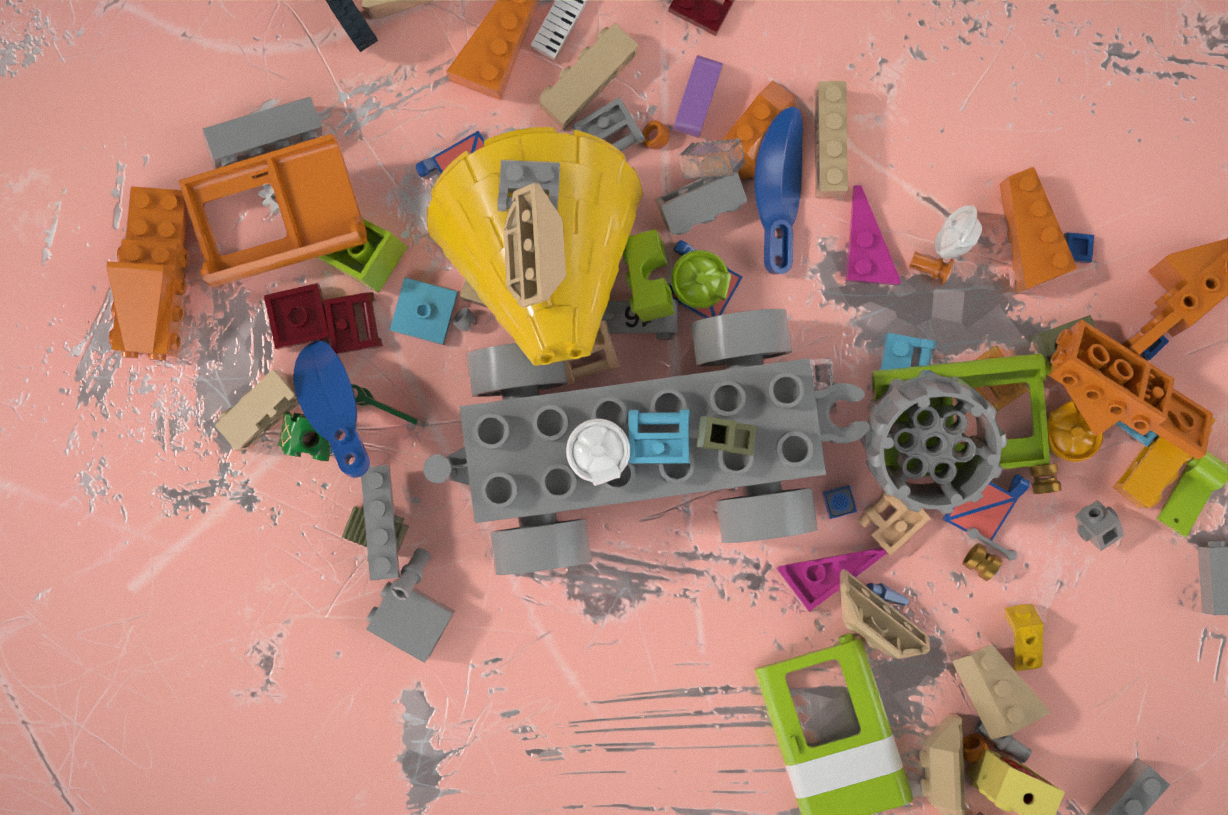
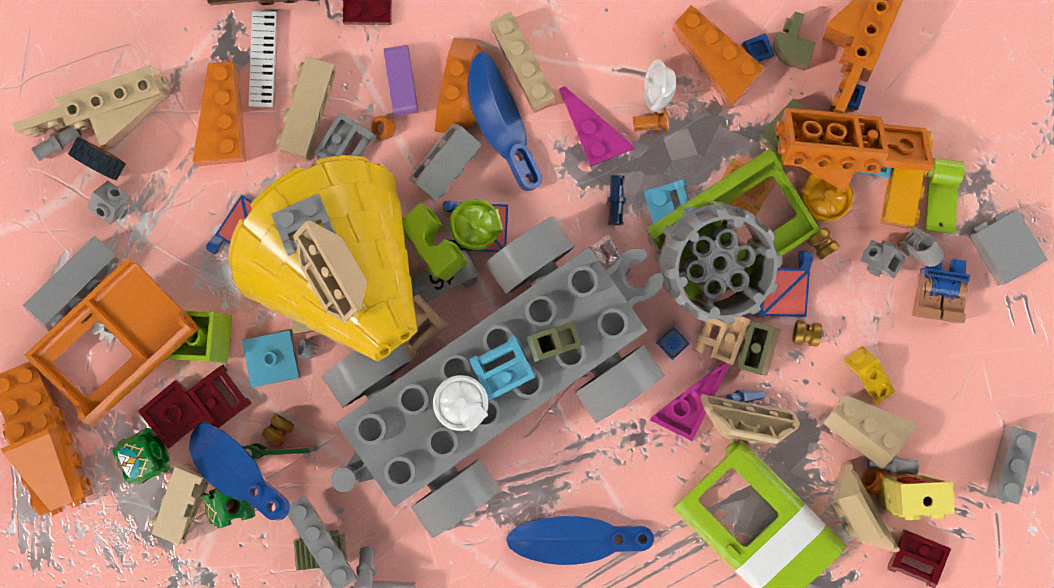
camera: 25 degrees left, 0 degrees up
clear brick [678,138,745,179] -> none
light grey hinge [967,527,1017,561] -> none
none -> light grey brick [87,180,131,225]
none -> green brick [112,428,170,485]
none -> pearl gold wheel [261,413,295,447]
none -> blue plant [506,516,654,565]
none -> dark blue pin [607,175,626,226]
none -> olive brick [738,321,780,376]
none -> olive brick [774,12,816,71]
none -> light grey piece [896,226,944,267]
none -> hips [912,259,970,323]

